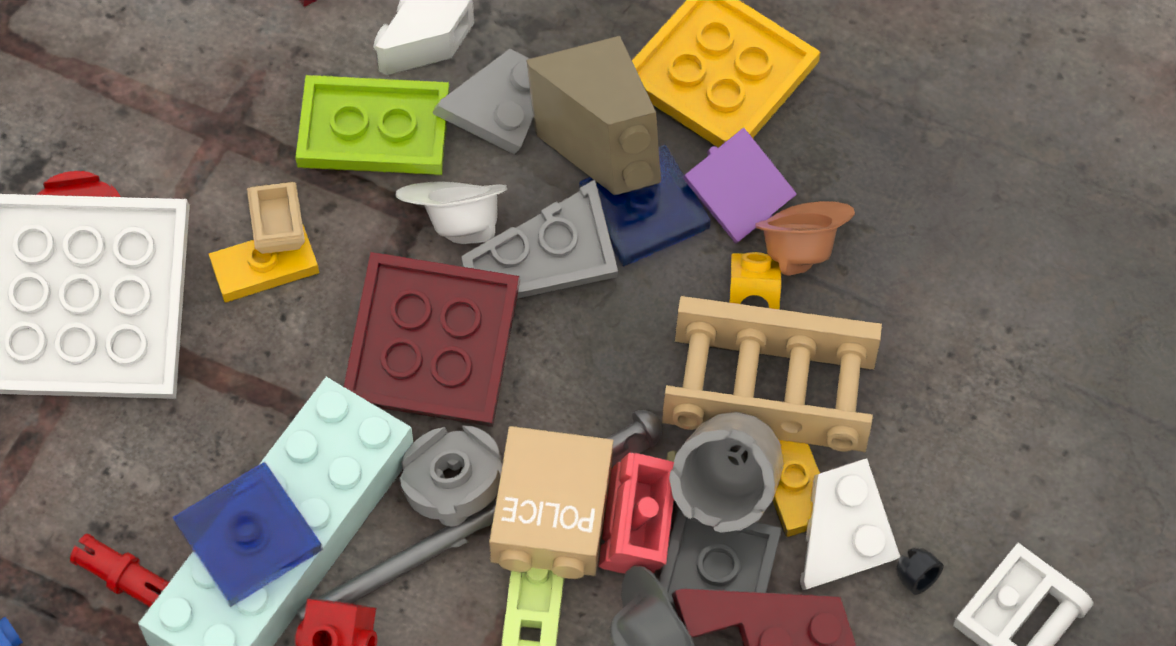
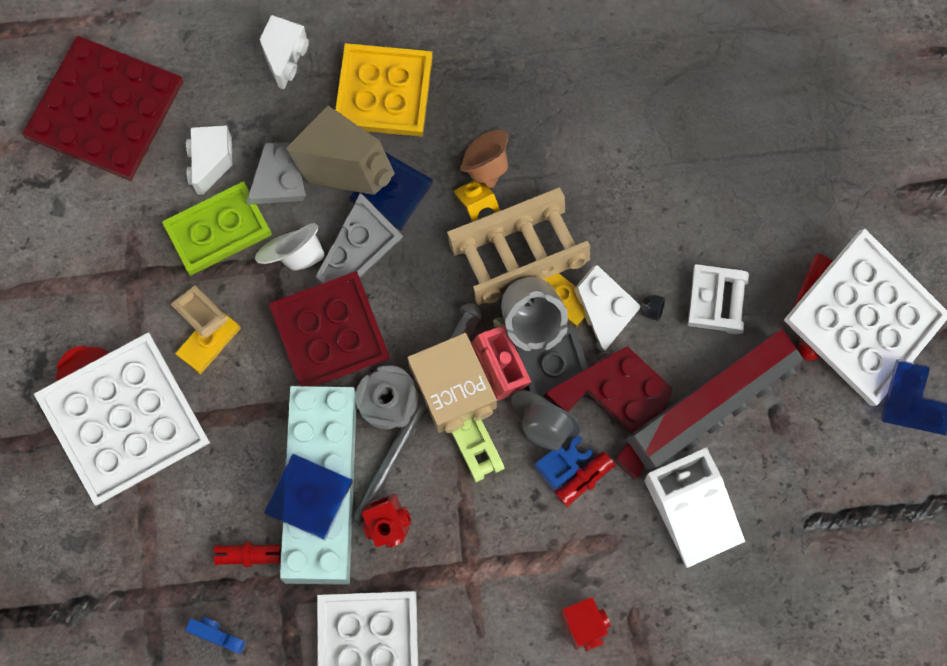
camera: 30 degrees left, 10 degrees up
medium lavender piece [682,128,797,244] -> none

